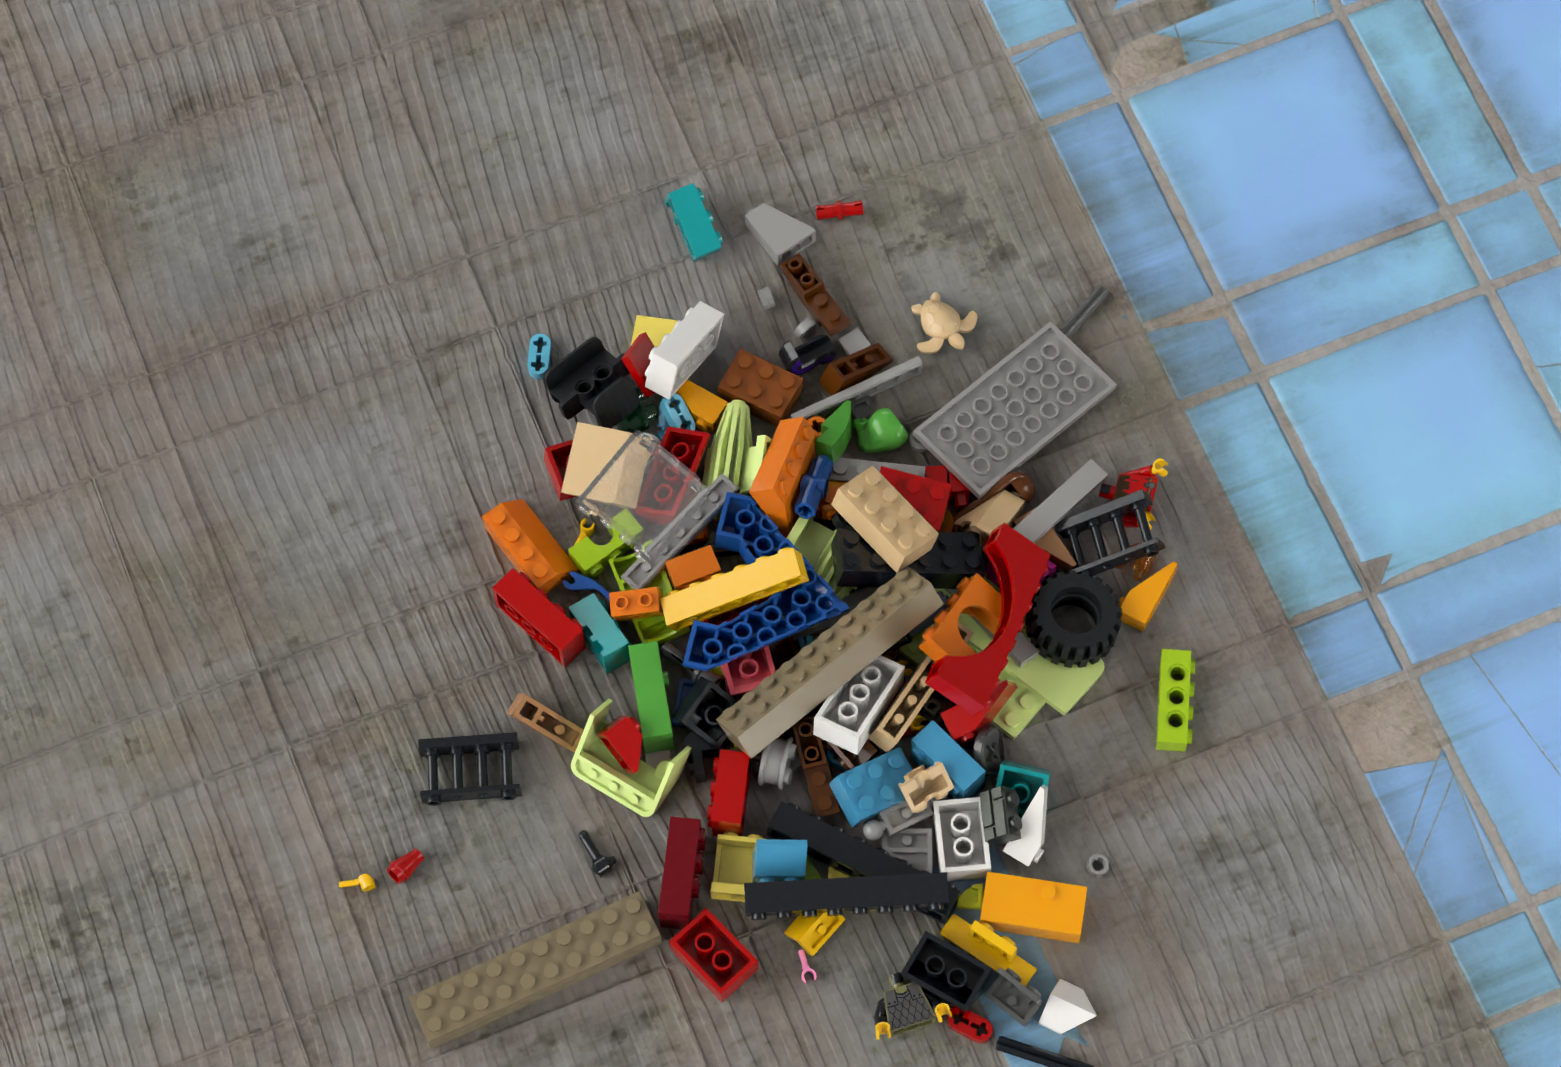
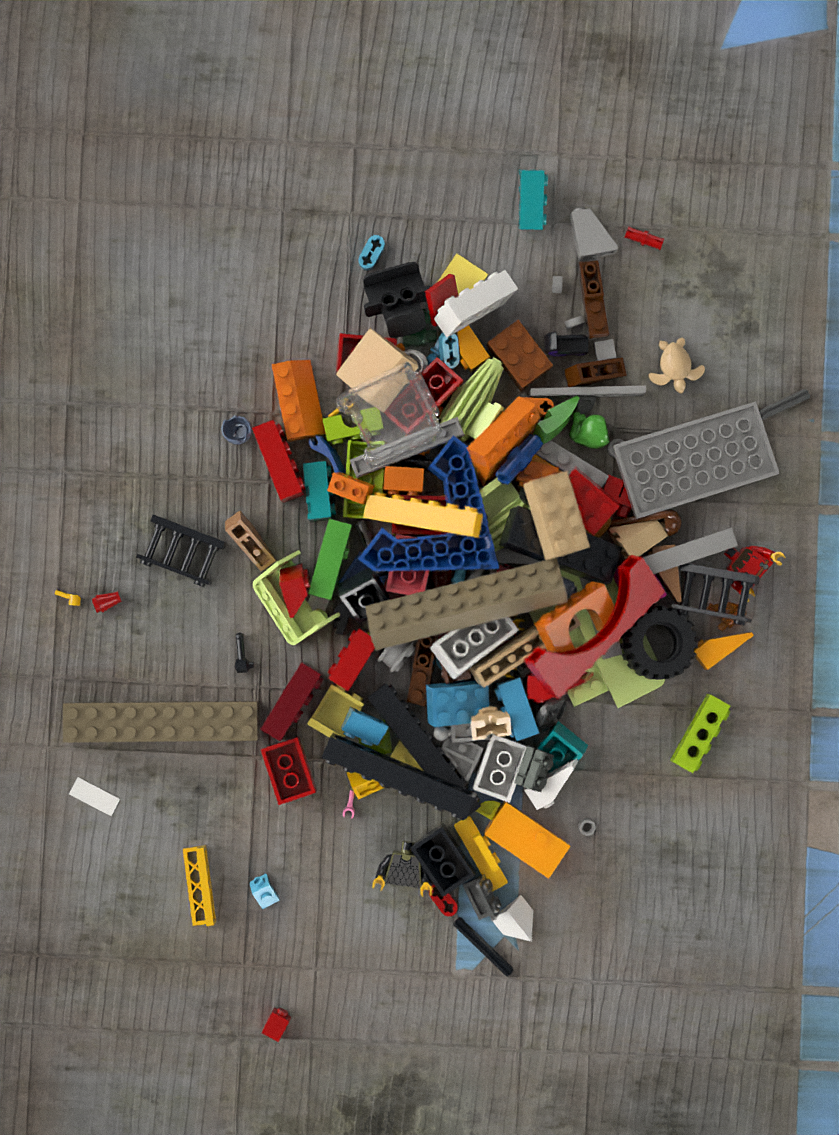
camera: 20 degrees right, 20 degrees up
none -> sand blue hair [221,415,252,445]

